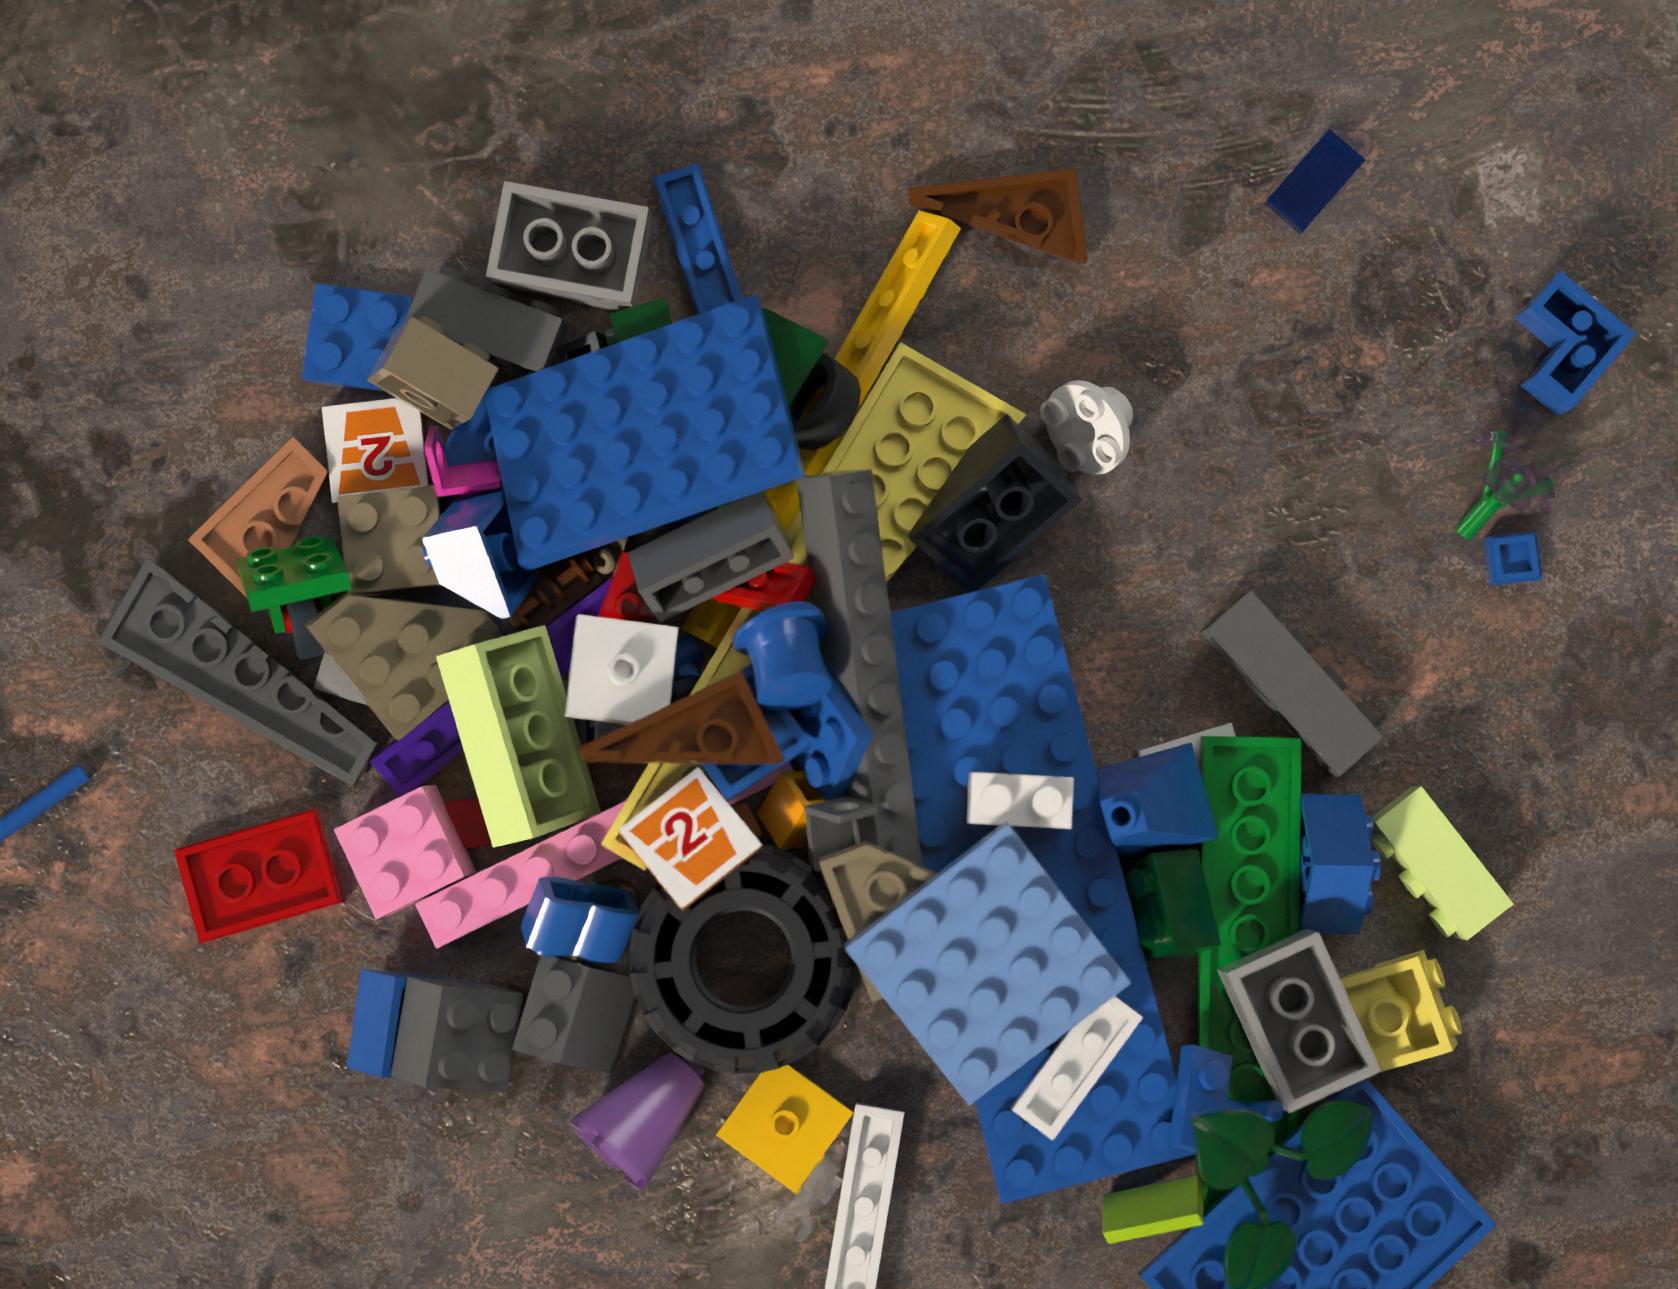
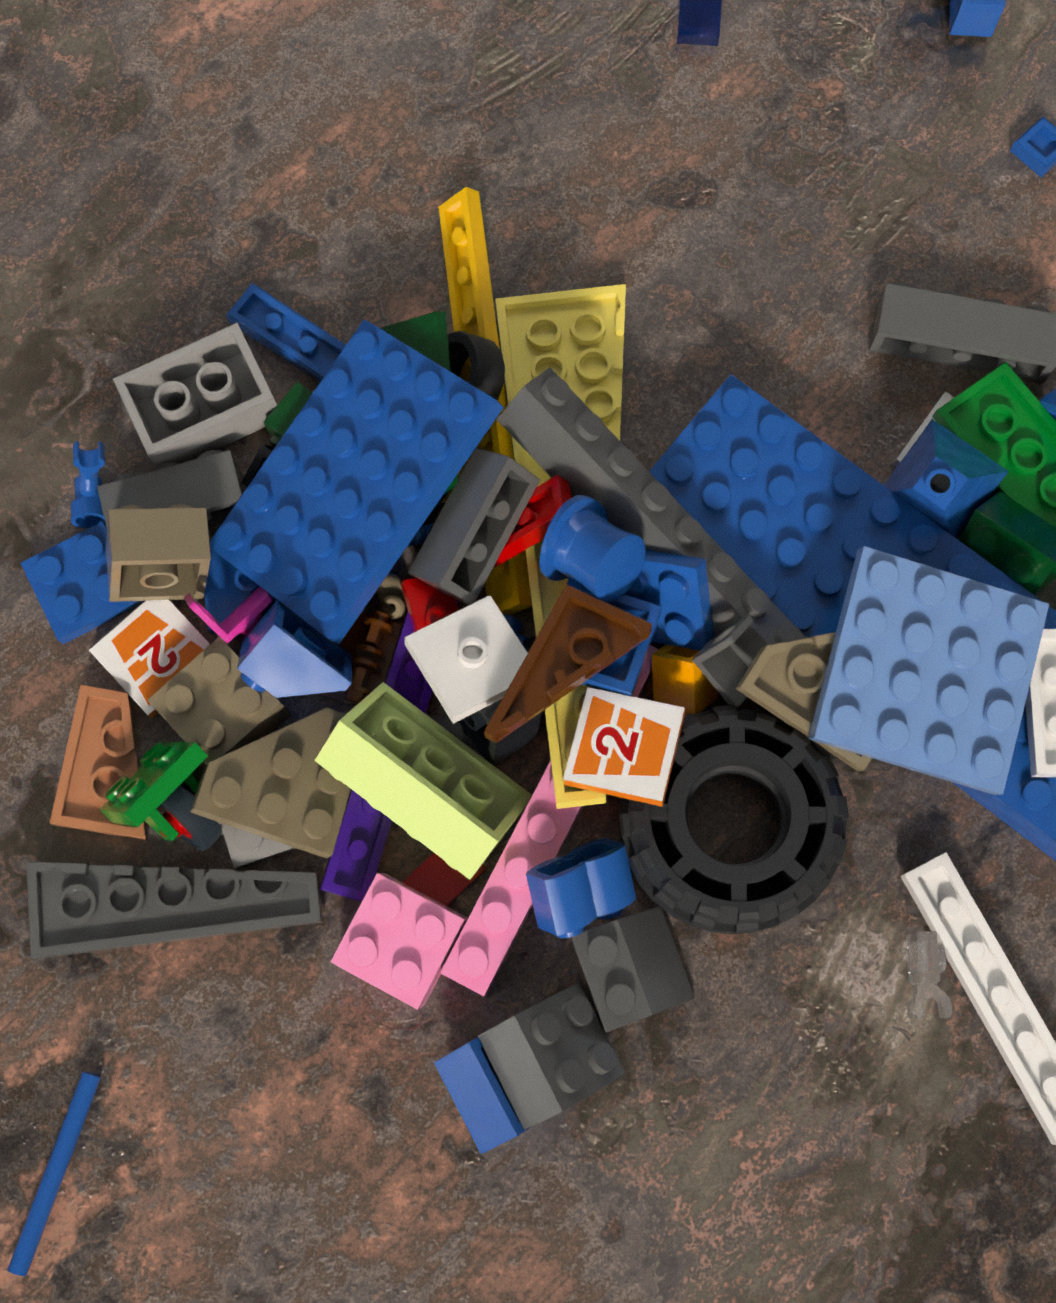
camera: 30 degrees left, 10 degrees down
red tile [174,808,345,944] -> none
medium lavender cone [569,1052,705,1192] -> none
yellow plate [716,1064,854,1194] -> none
reddish brown wing [908,168,1088,264] -> none
black slope [908,414,1082,593] -> none
white brick [966,772,1074,829] -> none
white plate [1040,380,1133,475] -> none
plant [1455,429,1555,540] -> none
none -> blue brick [70,441,106,529]

